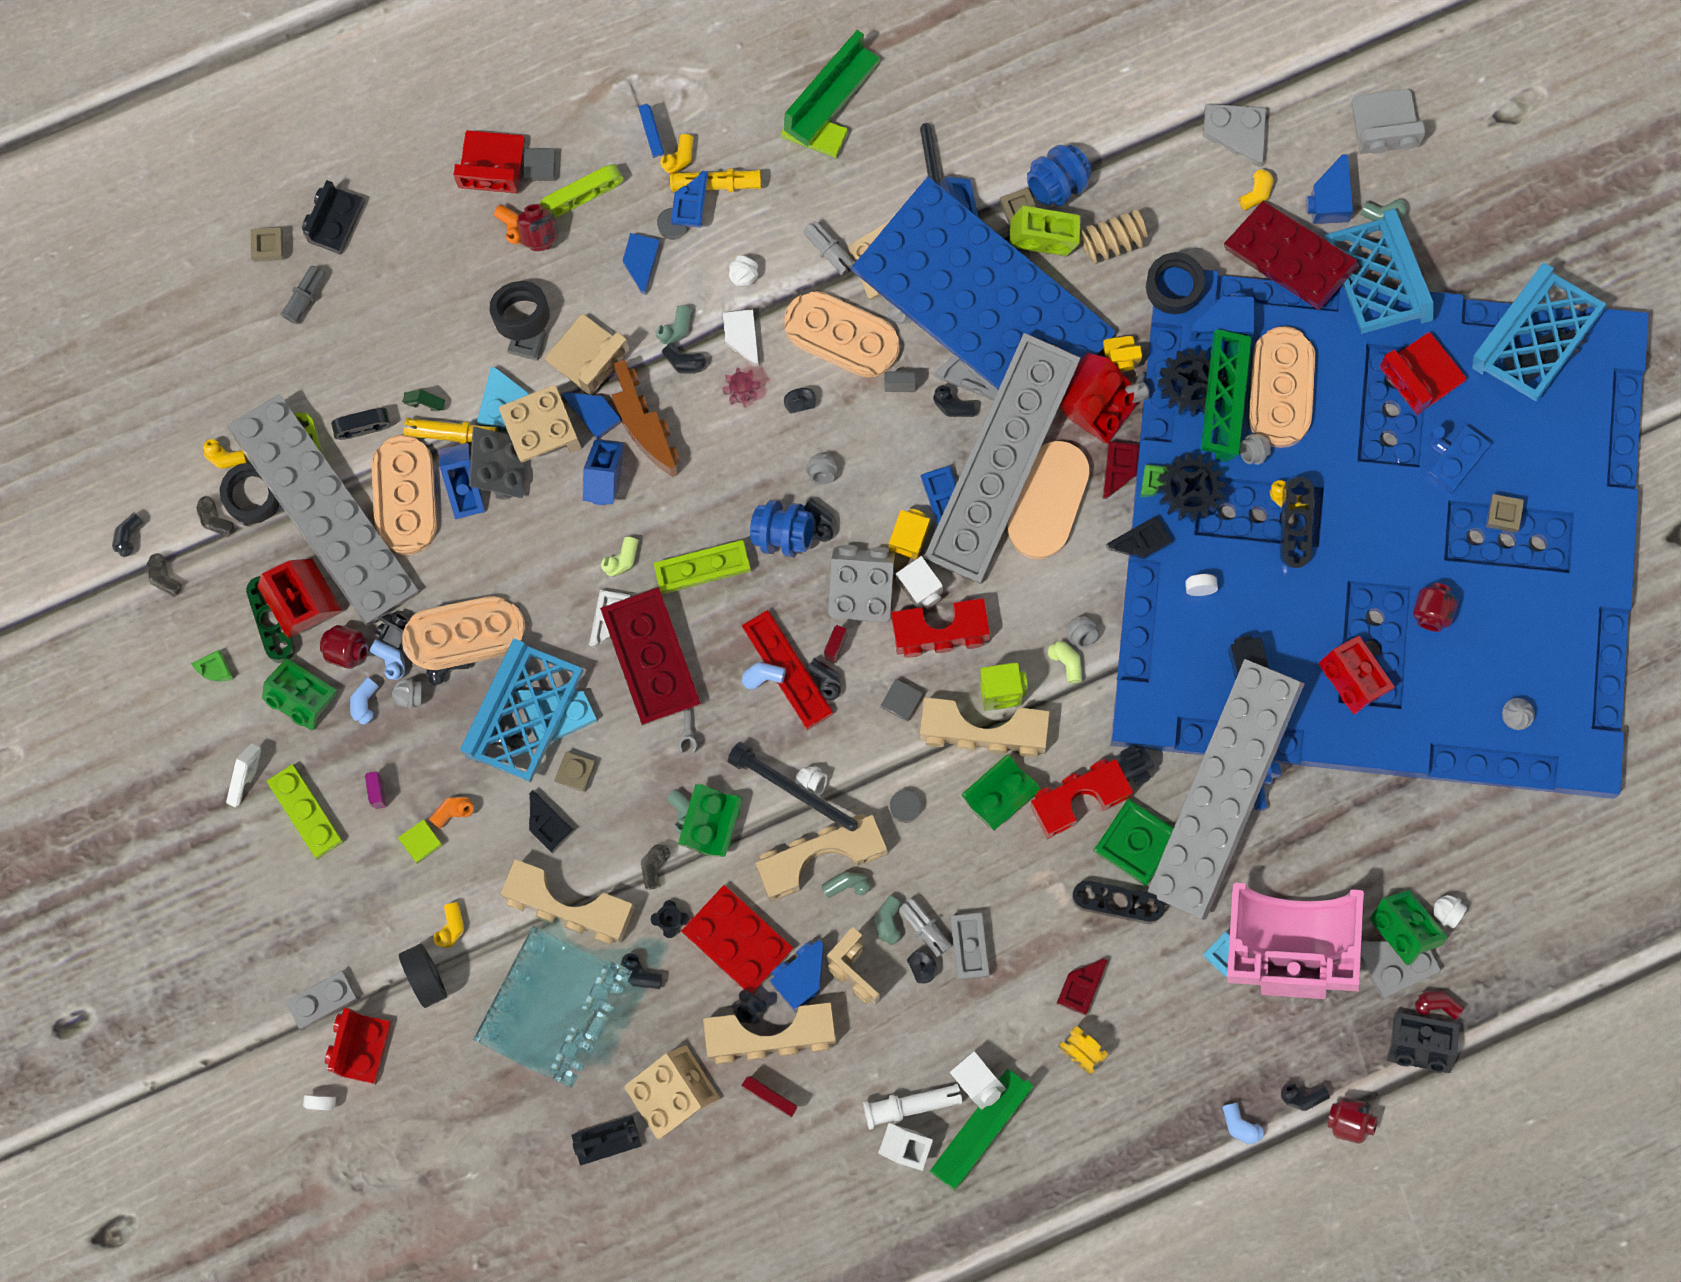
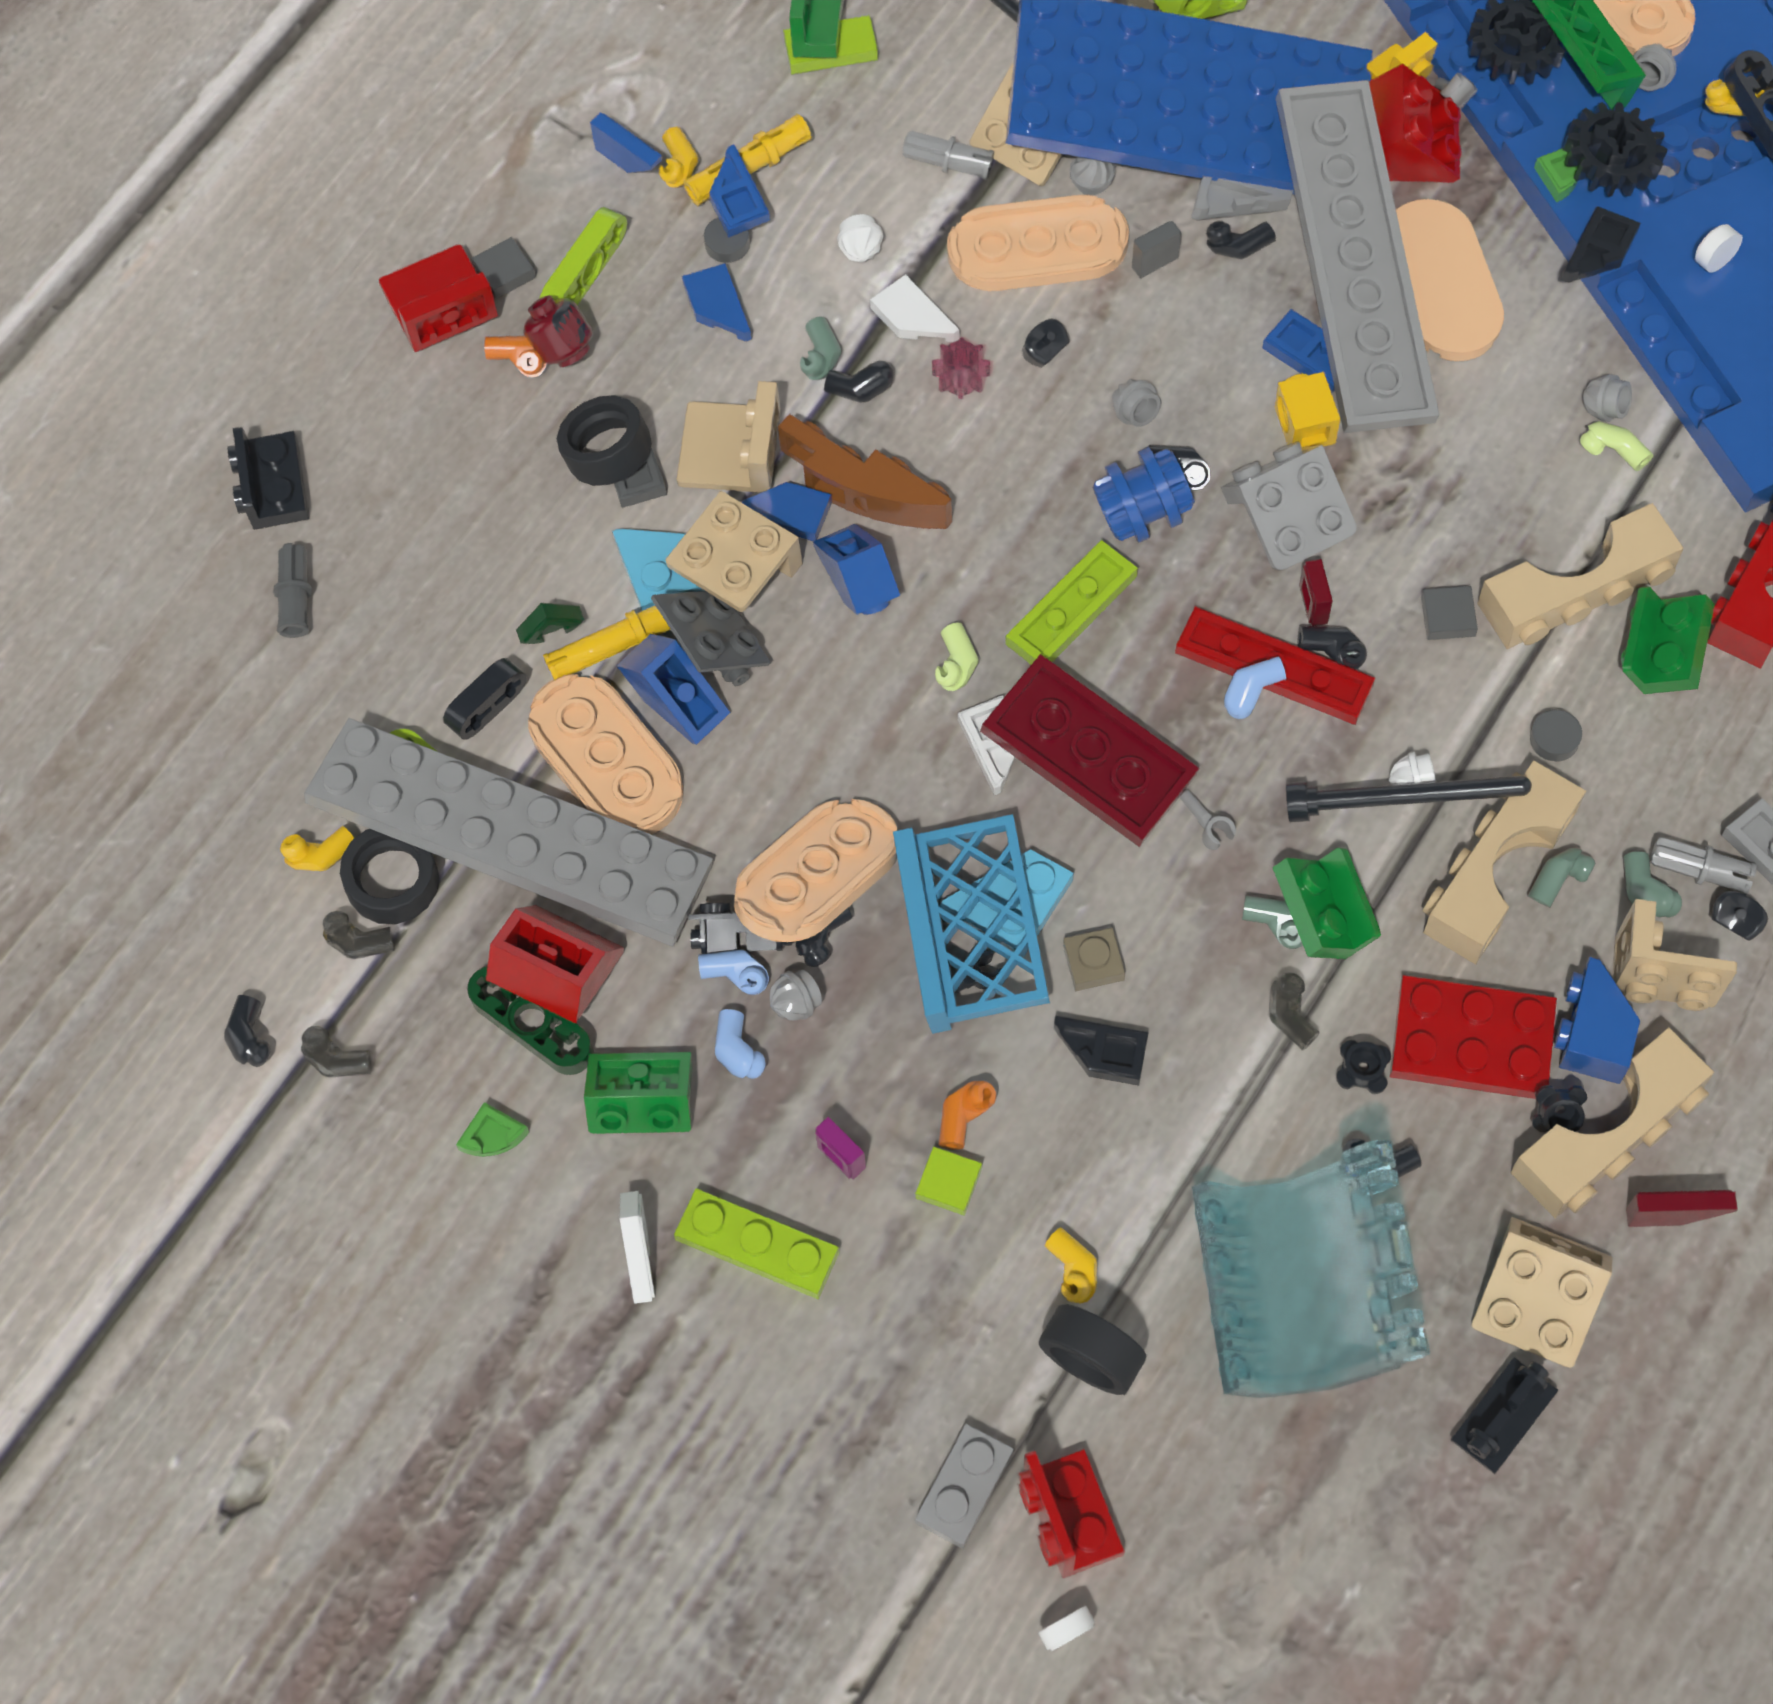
camera: 35 degrees left, 10 degrees down
dark tan plate [251,227,284,262] -> none
dark red head [320,625,368,669] -> none
tan arch [500,859,635,945] -> none
red arch [891,598,990,658] -> none
white brick [896,556,943,609] -> none
lime brick [979,662,1028,712] -> none
dark red tile [1102,441,1139,499] -> none

